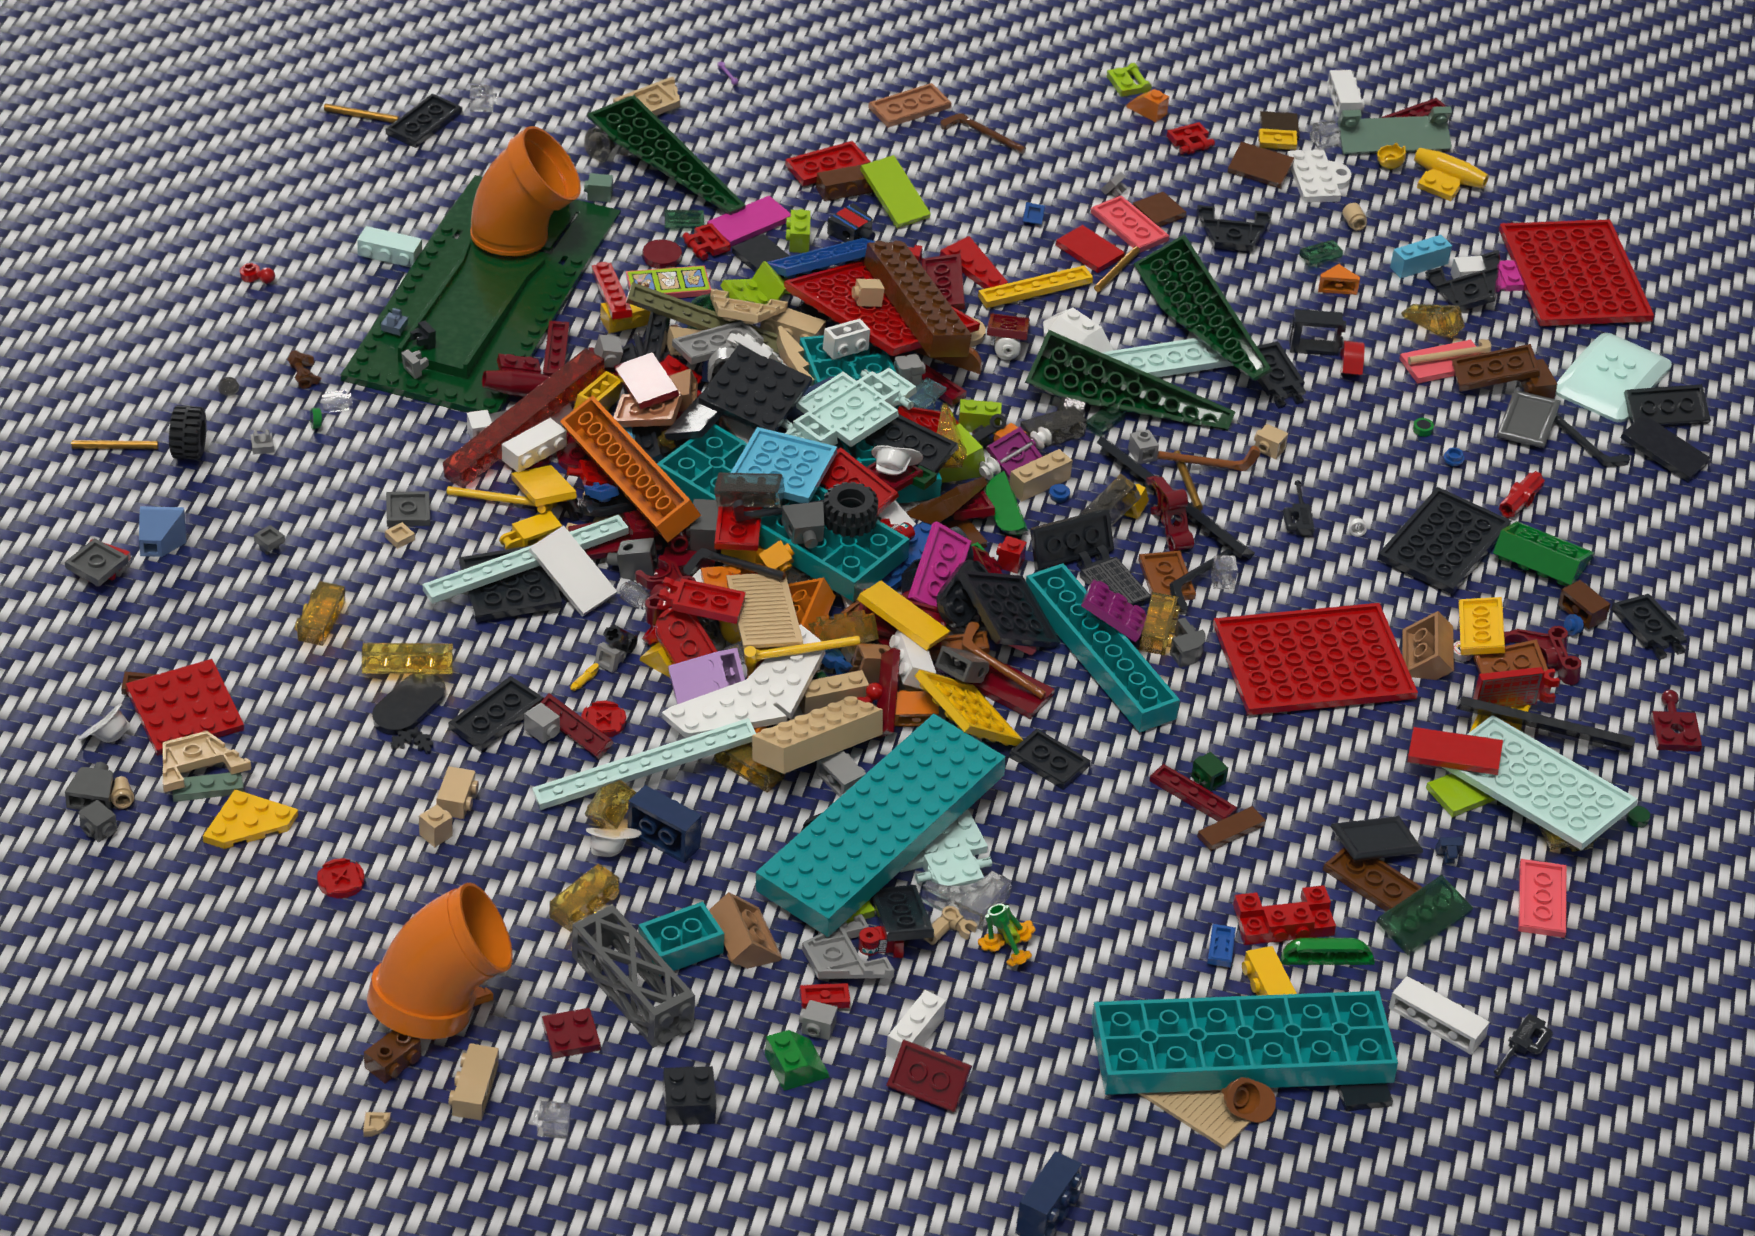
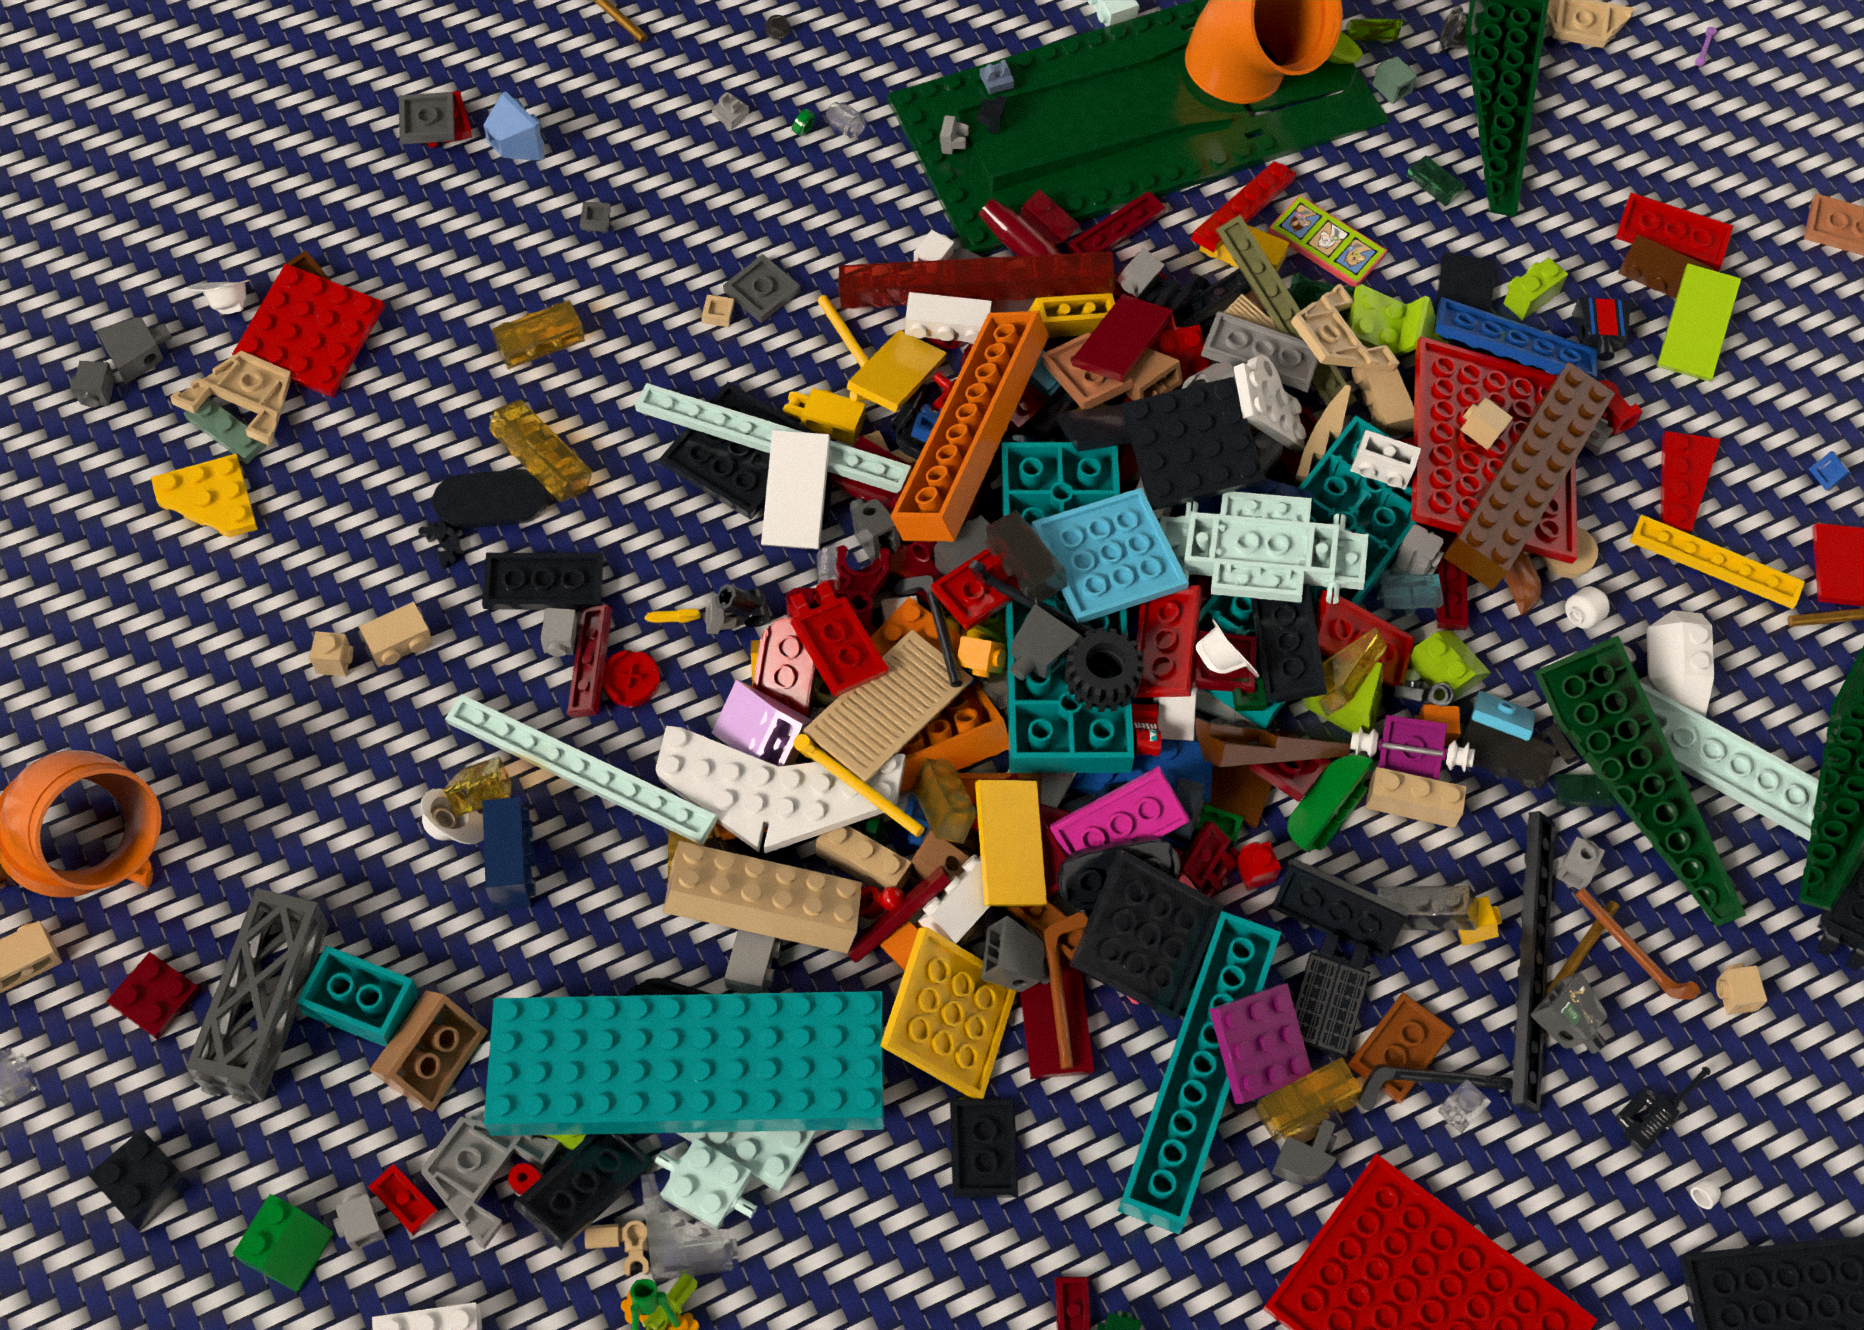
camera: 50 degrees right, 20 degrees up
tan cone [111,776,134,809] -> none
black tyre [169,405,207,460] -> none
reddish brown piece [287,350,322,389] -> none
red tile [317,858,365,899] -> none
clear yellow brick [549,863,619,932] -> none
dark red tile [642,239,682,269] -> none
red plate [682,223,731,260] -> none
dark pink tile [707,196,791,247] -> none
dark red plate [921,254,965,310] -> none
dark red tile [987,313,1030,340] -> none
blue plate [1049,484,1070,503] -> none
dark red piece [1146,475,1194,551] -> none
none -> medium azure plate [1471,690,1535,741]
none -> torso [1530,972,1607,1054]

